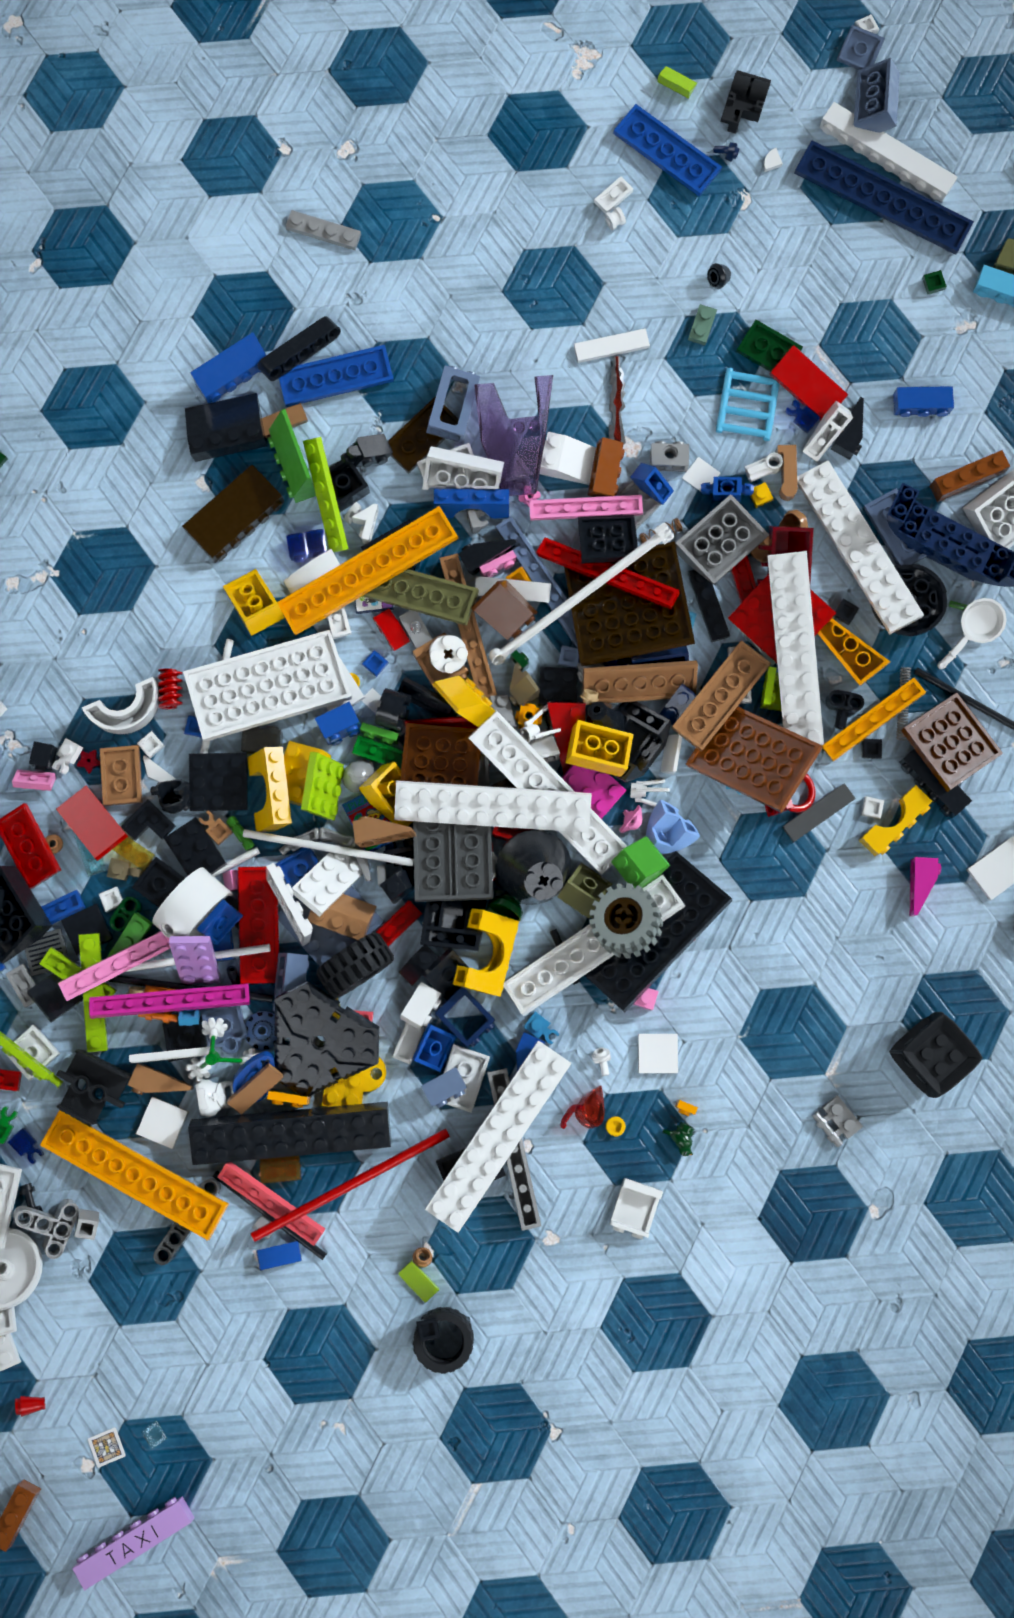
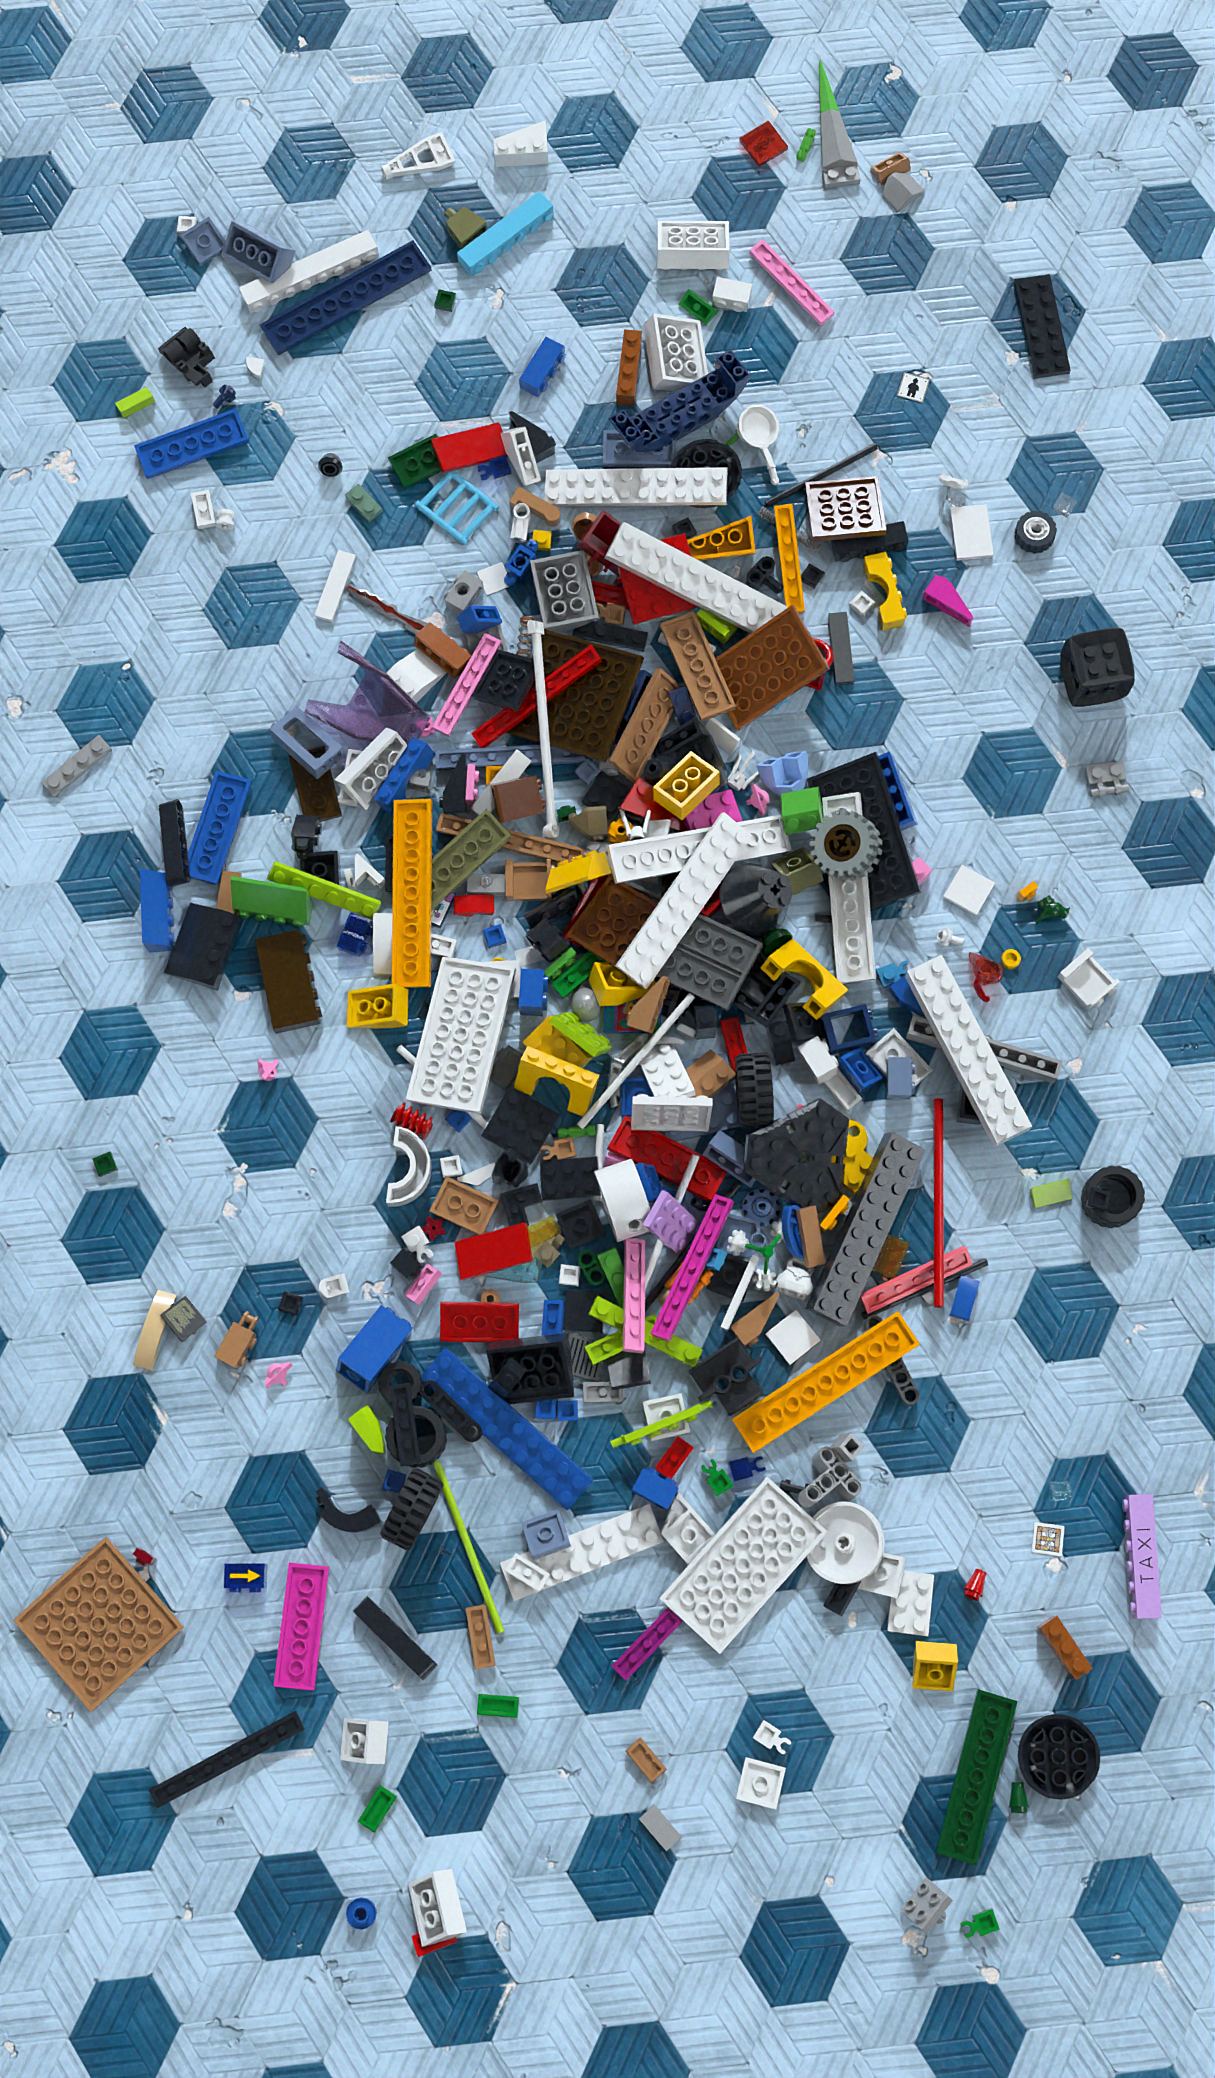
camera: 55 degrees left, 5 degrees down
medium nougat plate [412,1247,432,1268] -> none
white plate [429,635,468,673] -> none
tan plate [580,689,599,705] -> none
none -> bright pink piece [257,1058,279,1081]
none -> medium nougat plate [596,603,626,625]
none -> blue brick [879,751,918,831]

